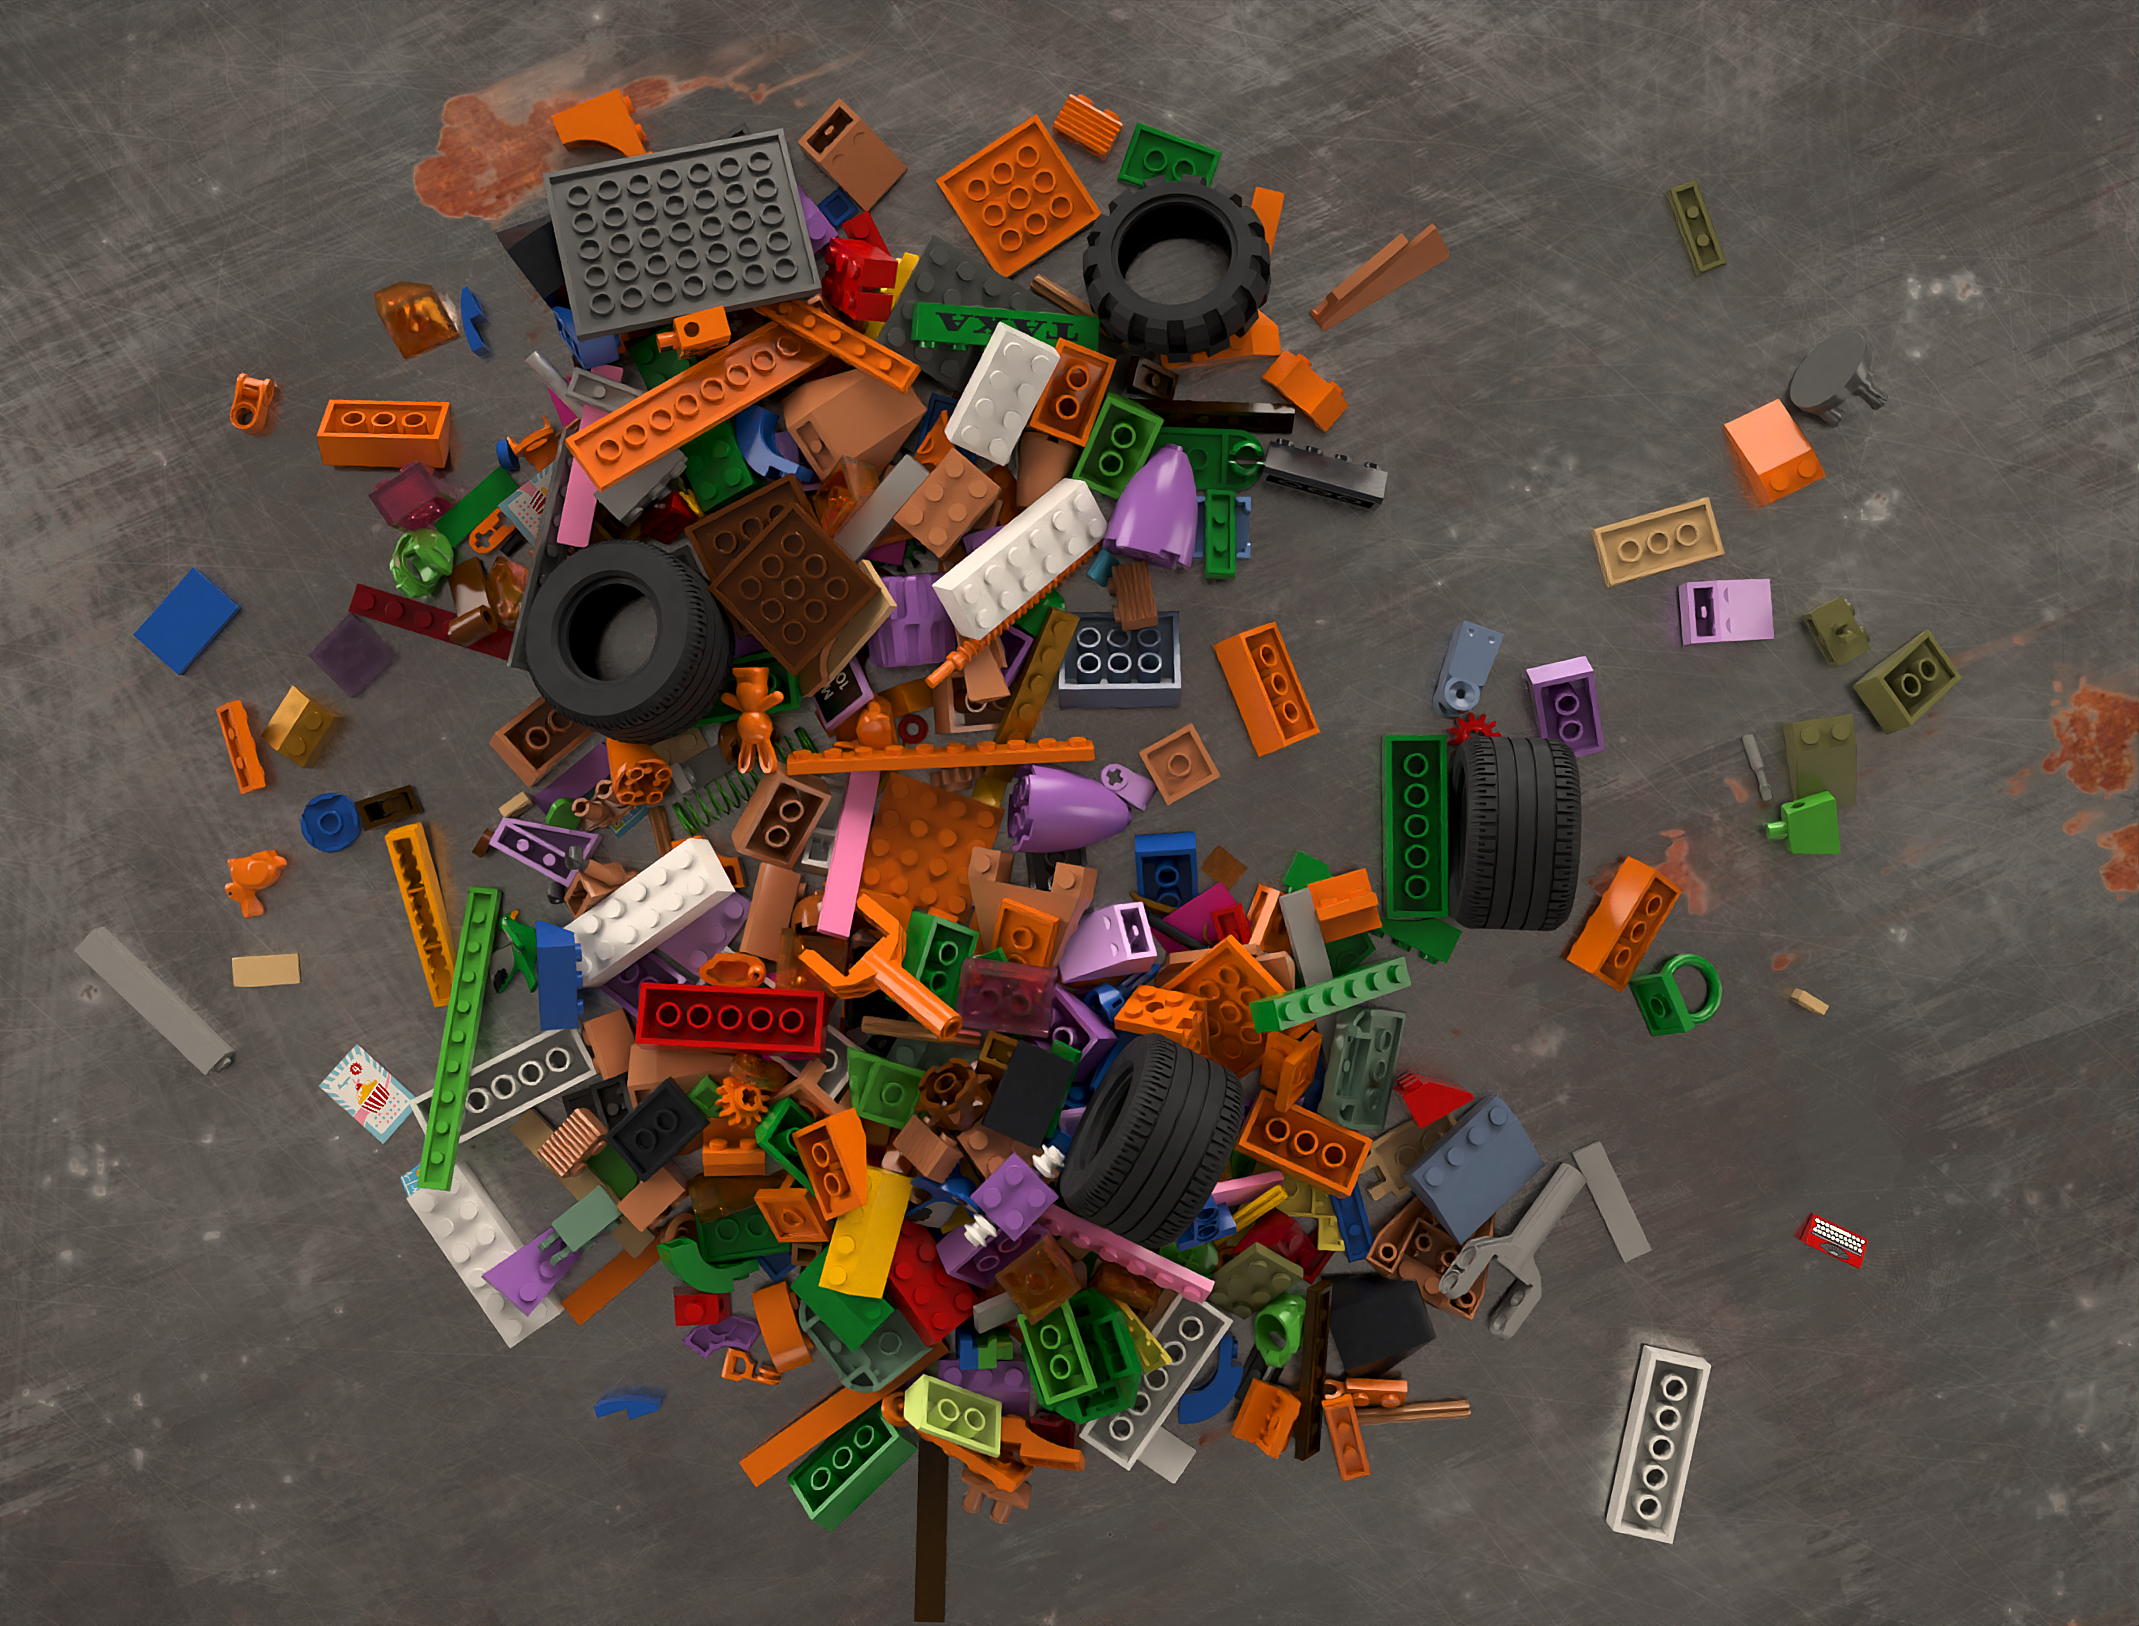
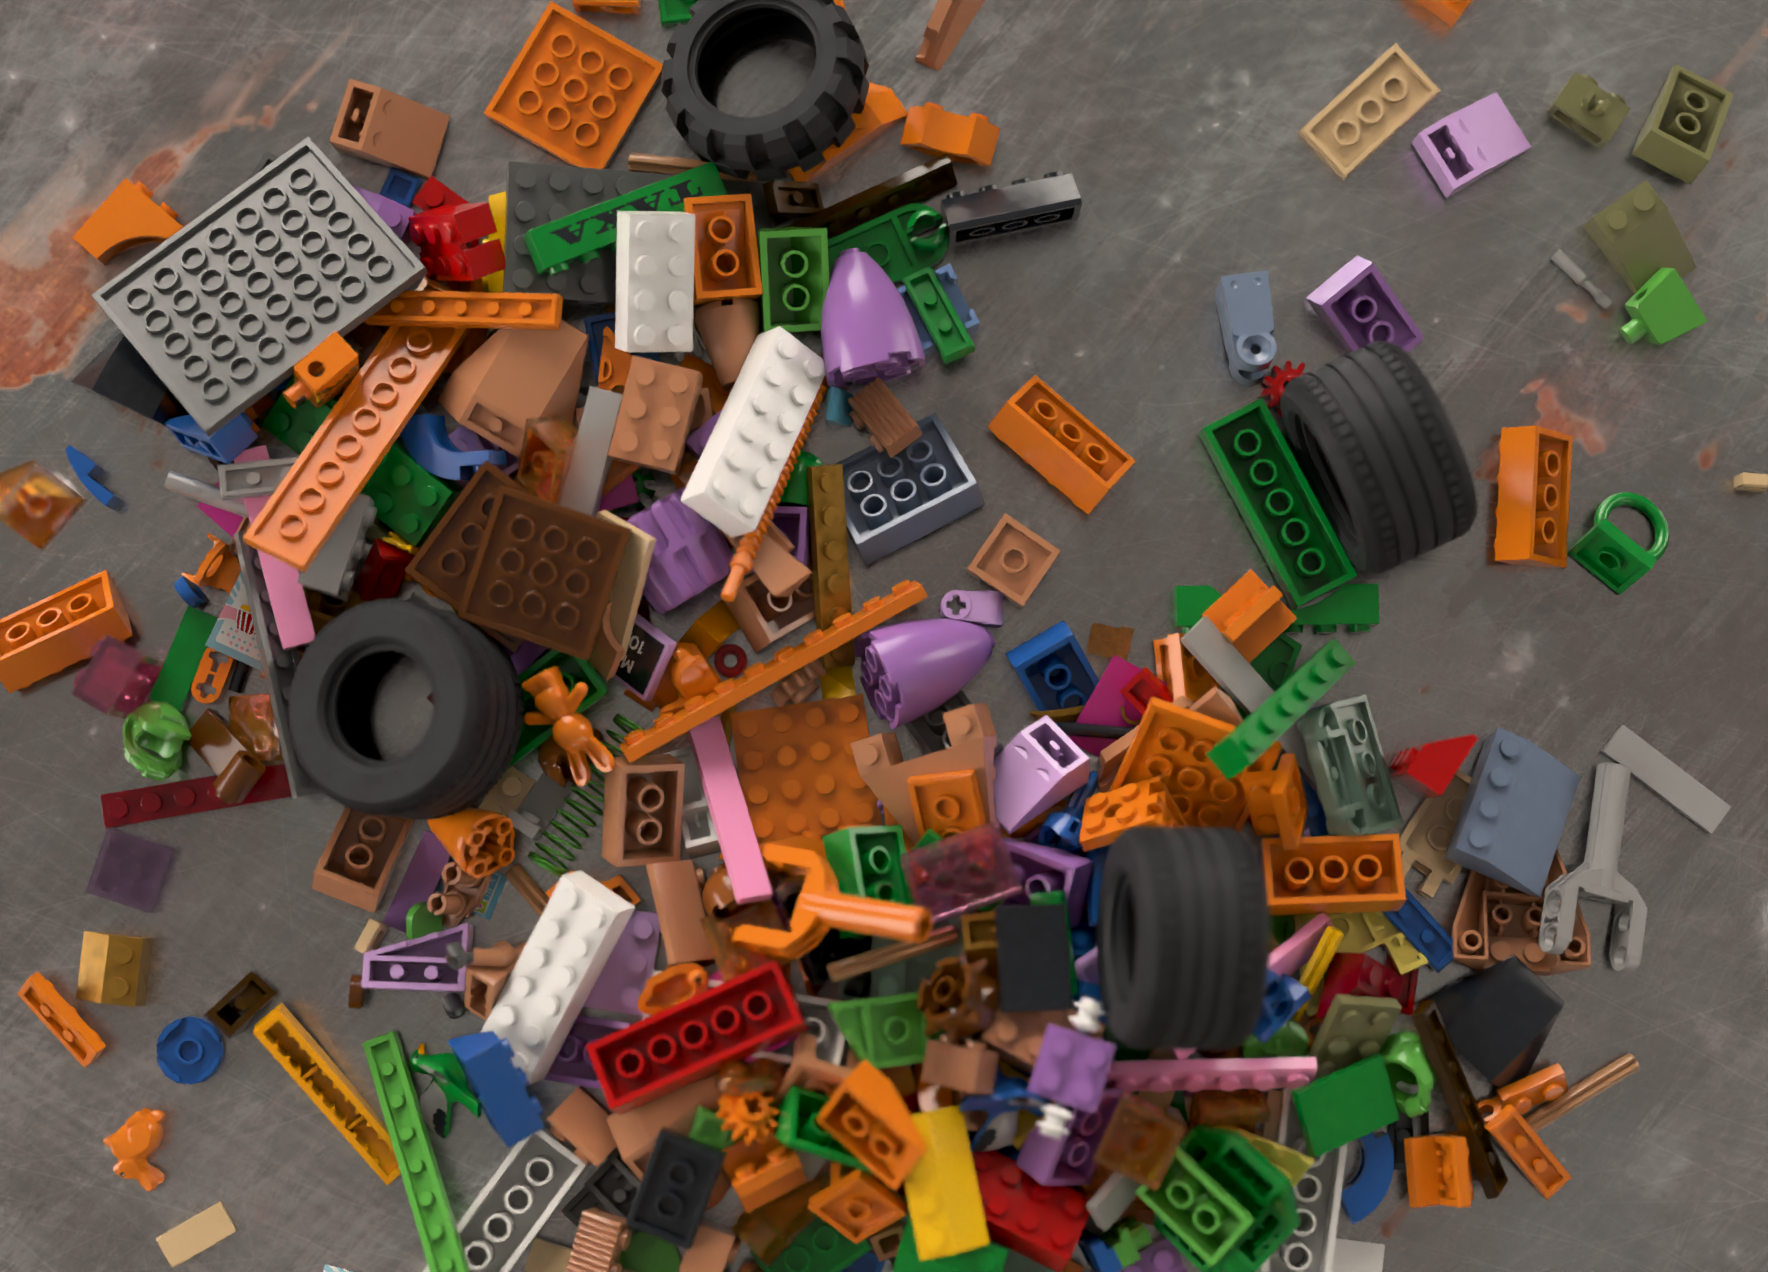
camera: 25 degrees left, 5 degrees down
none -> green tile [1291,1054,1400,1158]

